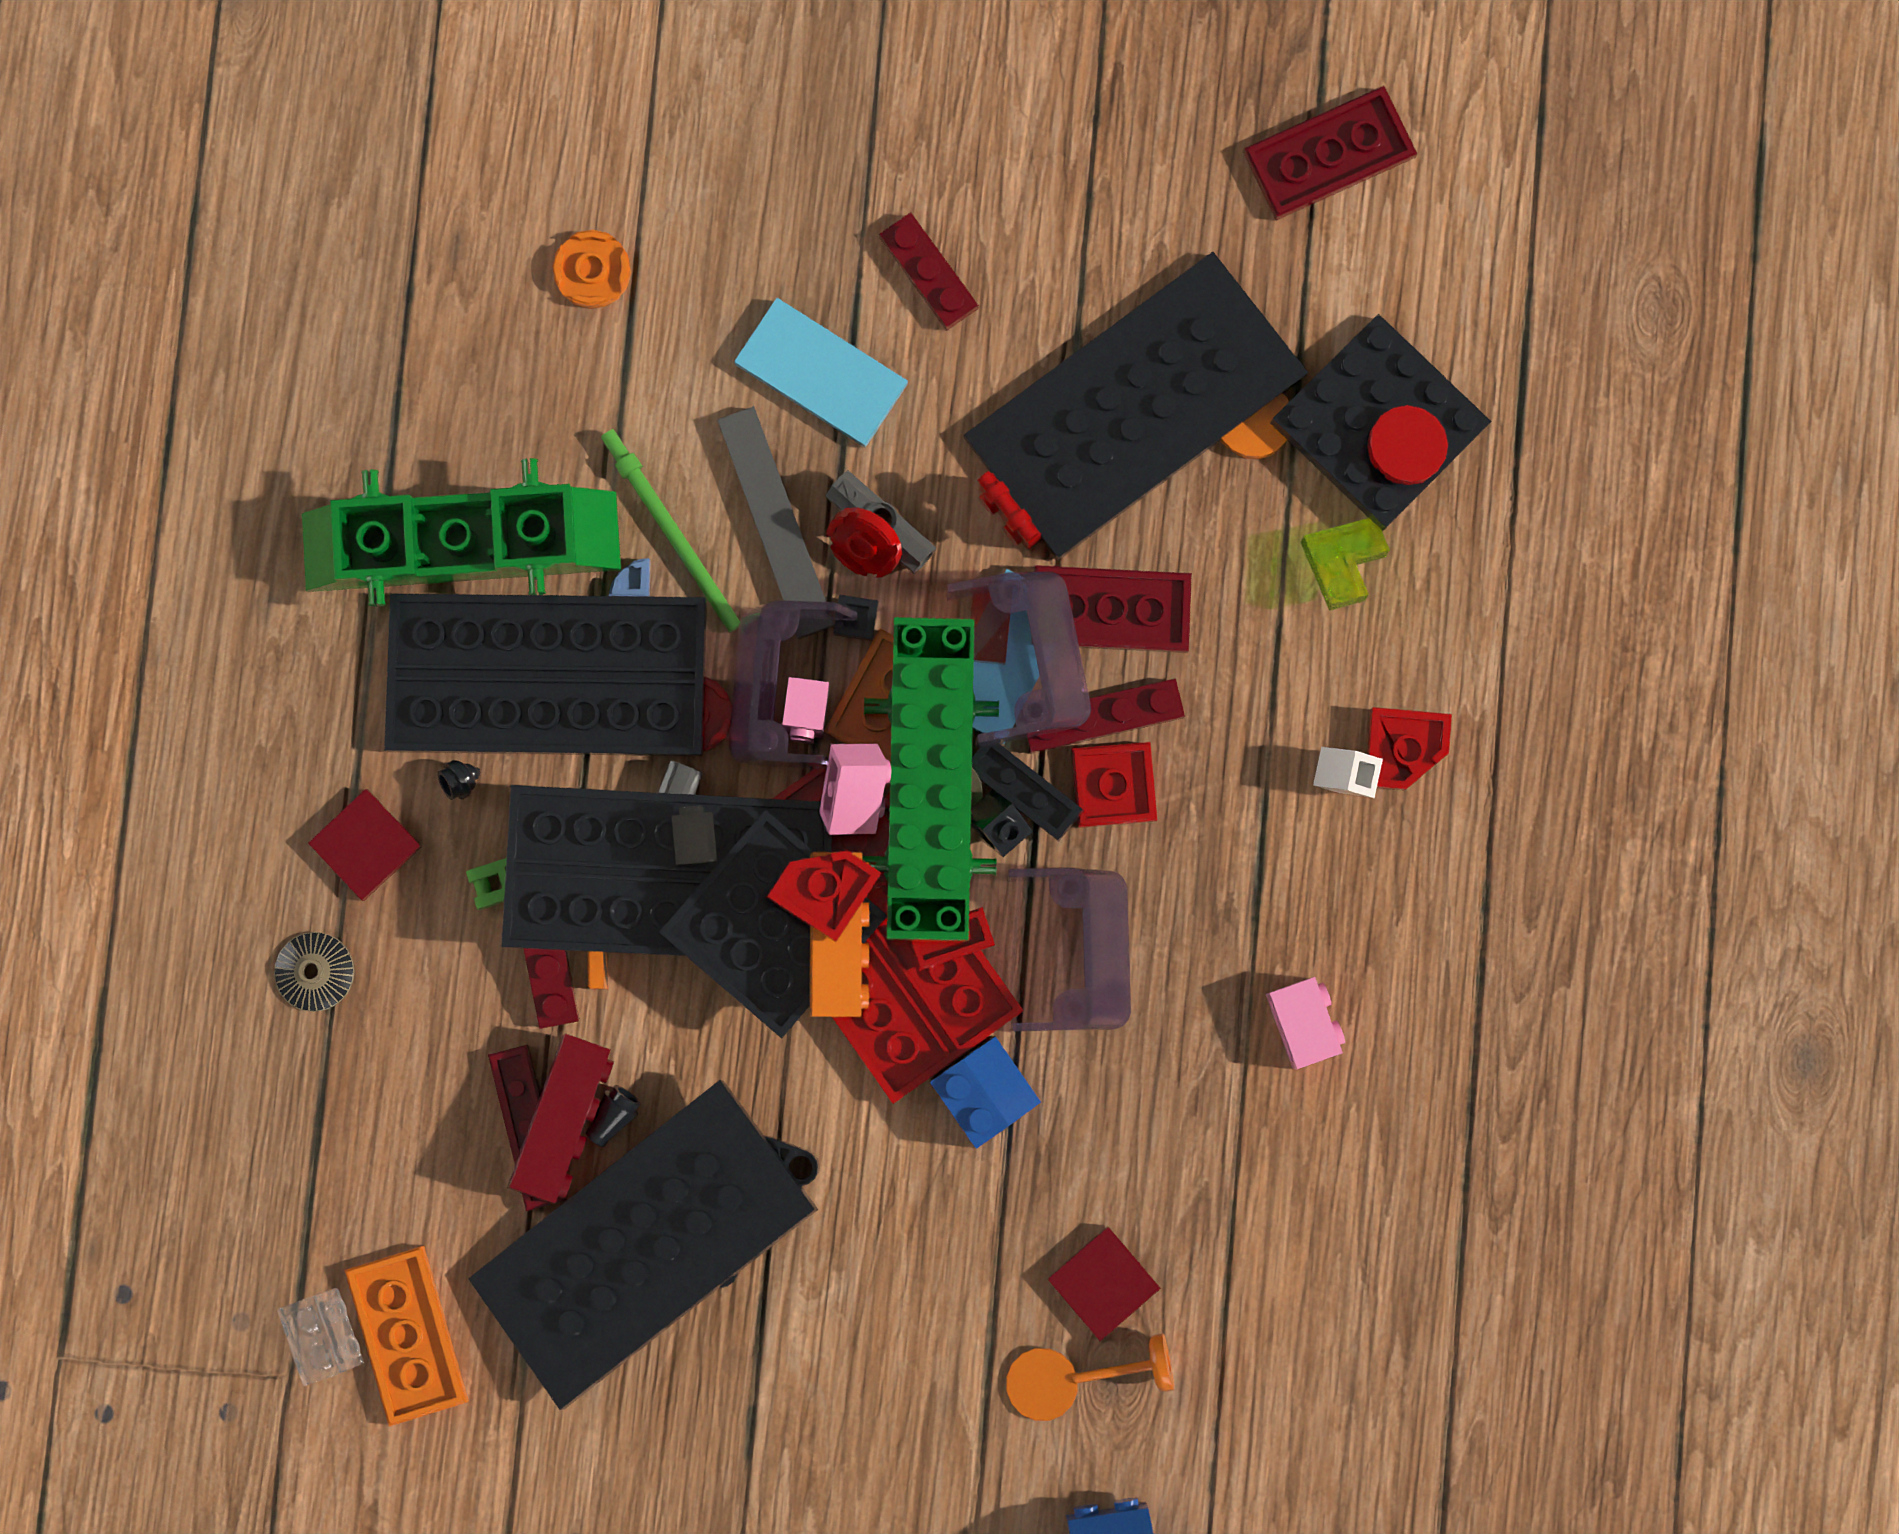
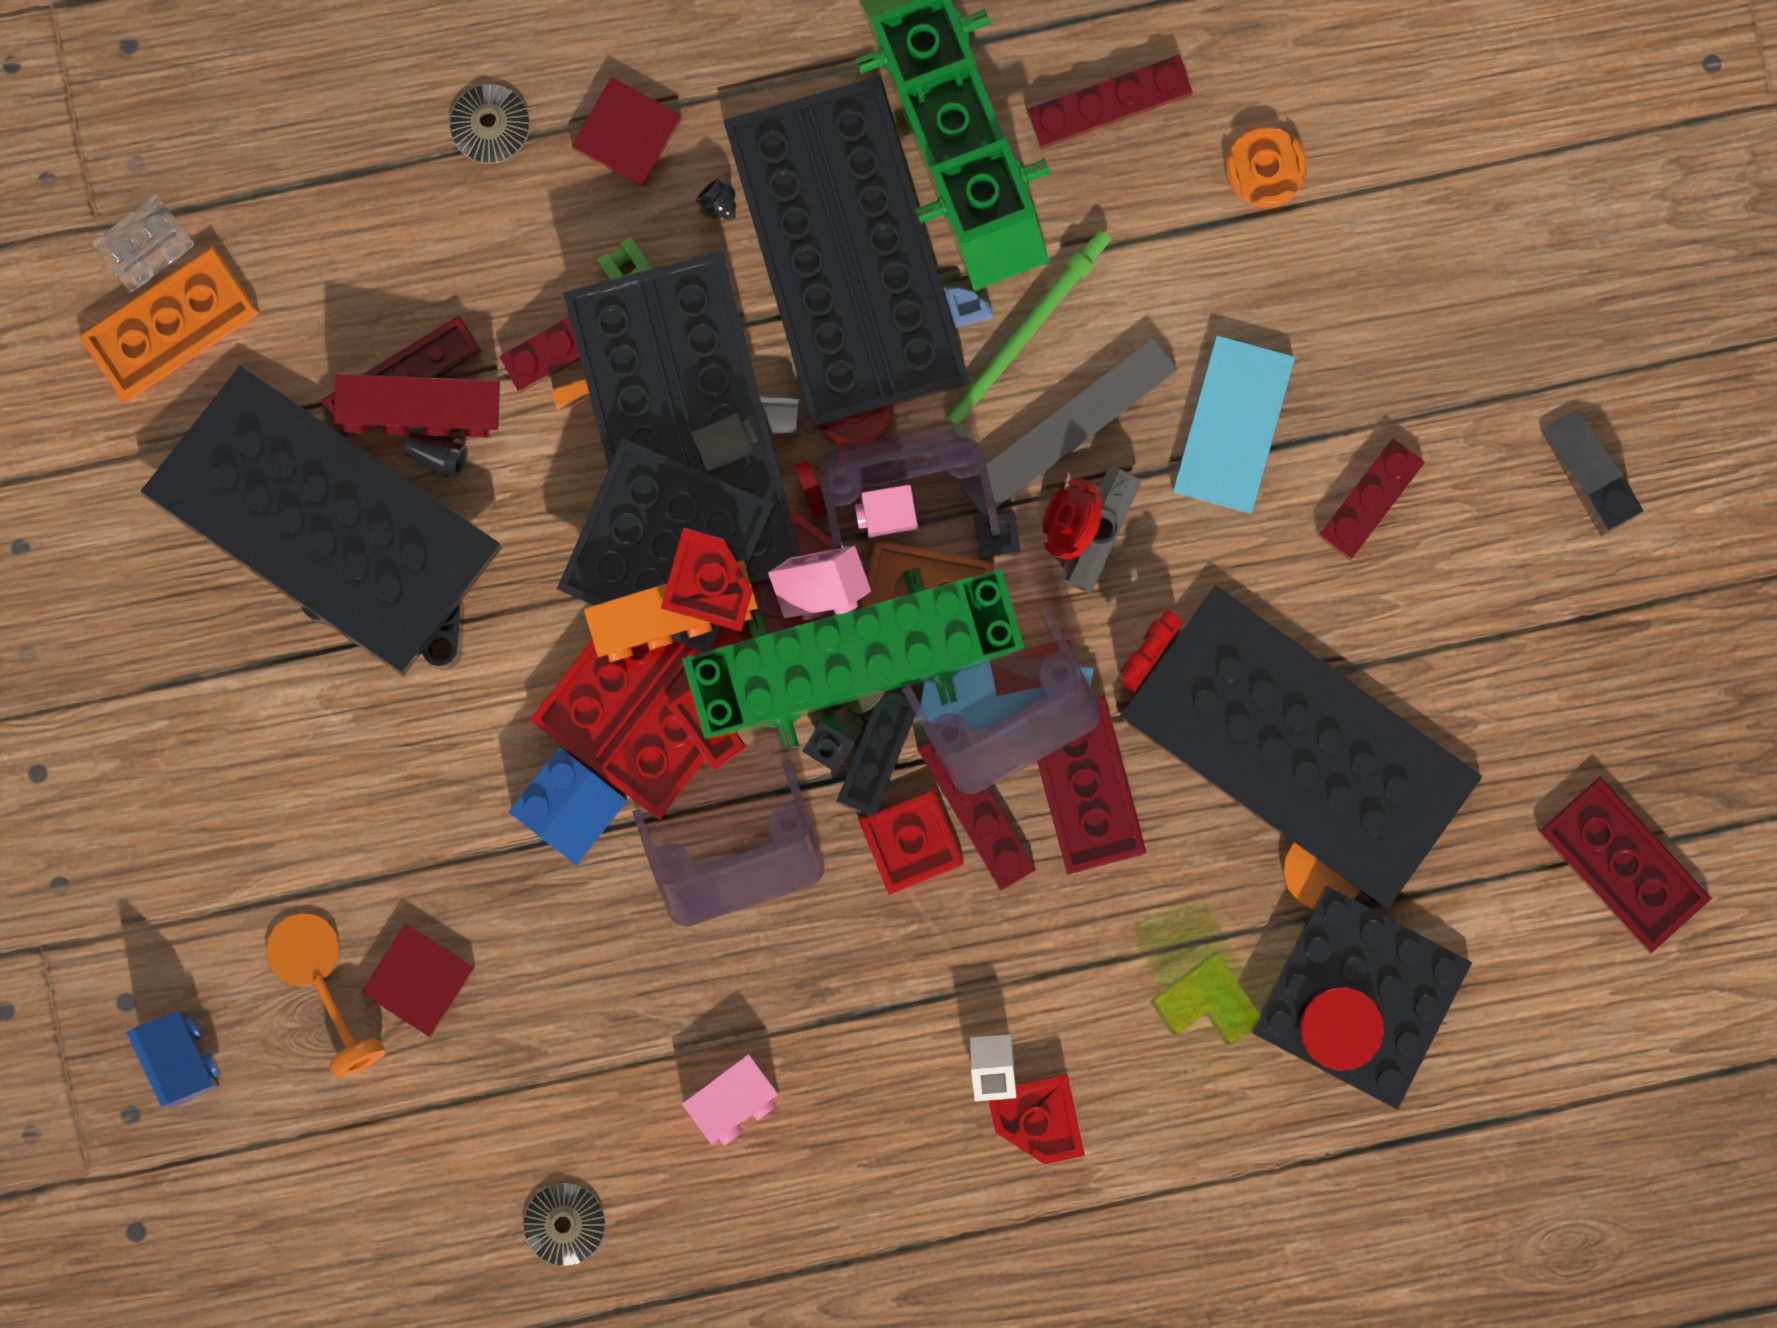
camera: 80 degrees right, 0 degrees up
none -> dish [523,1183,606,1266]
none -> red tile [794,460,828,519]
none -> dark red plate [1027,55,1193,150]
none -> black slope [1541,410,1644,537]

